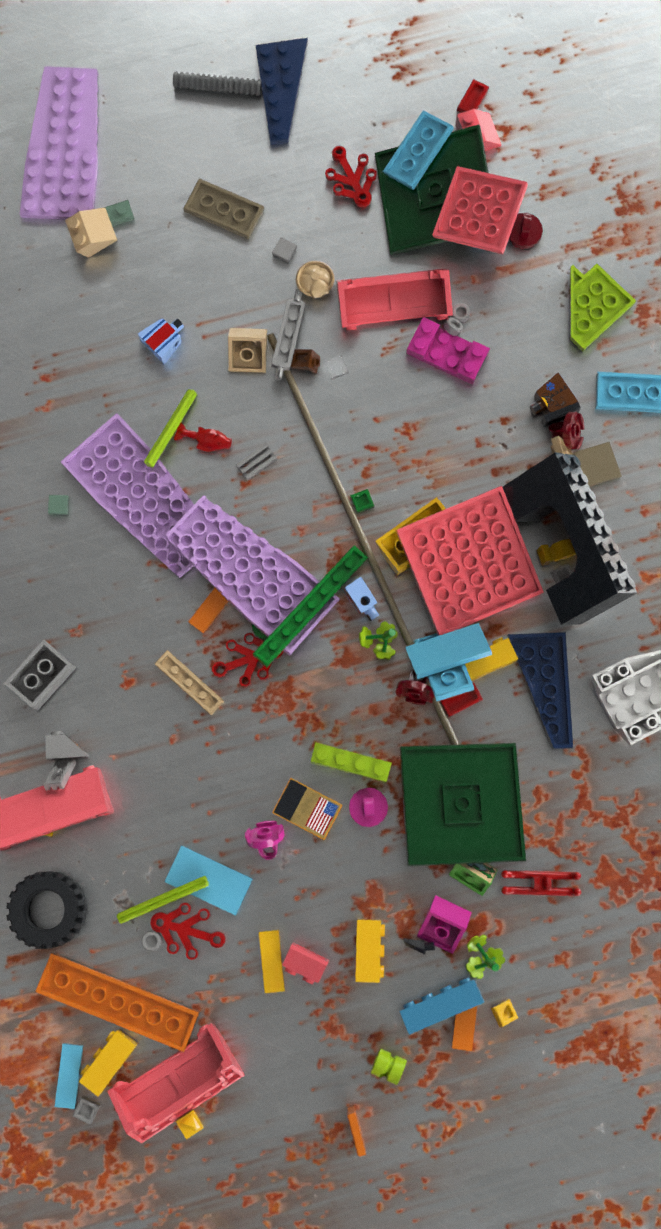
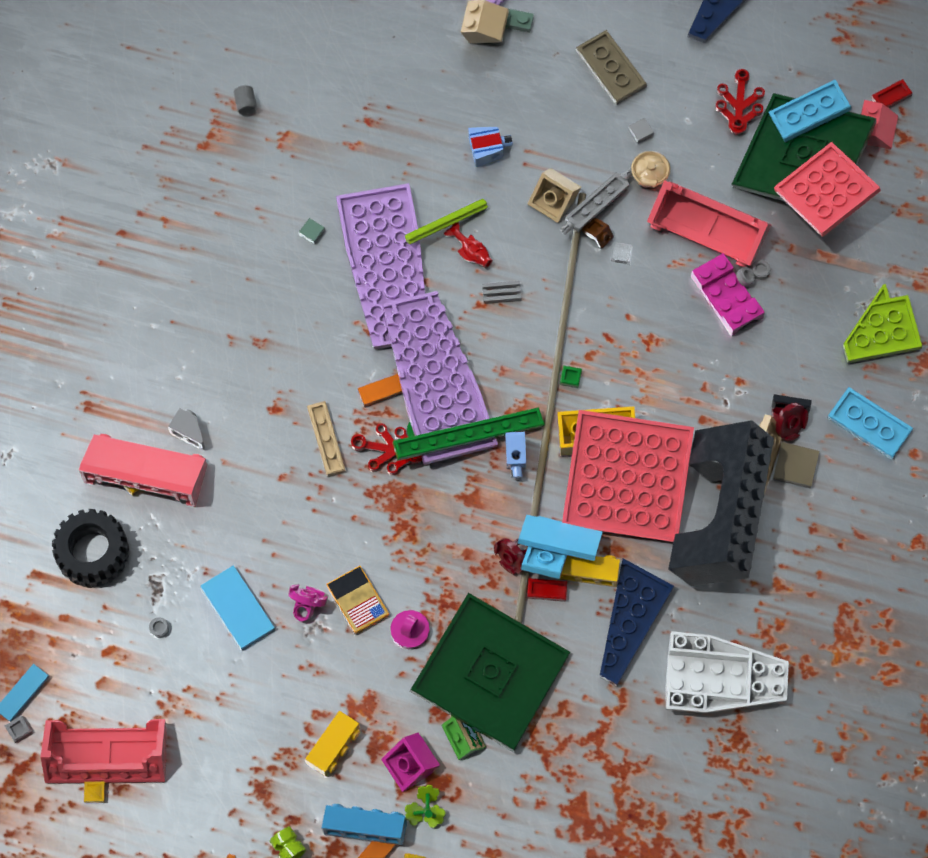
camera: 30 degrees right, 10 degrees down
light grey brick [4,639,76,711] -> none
orange plate [35,953,200,1052] -> none
light grey tile [44,758,76,790] -> none
yellow brick [79,1029,139,1097] -> none
lime axle [116,876,209,924] -> none
red plant [150,903,226,960] -> none
yellow tile [259,930,285,993] -> none
coral slope [282,942,329,985] -> none
lime brick [311,742,392,783] -> none
lime plant [359,621,398,660] -> none
black bar [403,938,435,954] -> none
red piece [501,870,581,896] -> none
dark red tile [508,213,543,249] -> none
reddish brown torso [529,372,578,415] -> none
yellow leg [536,539,576,566] -> none

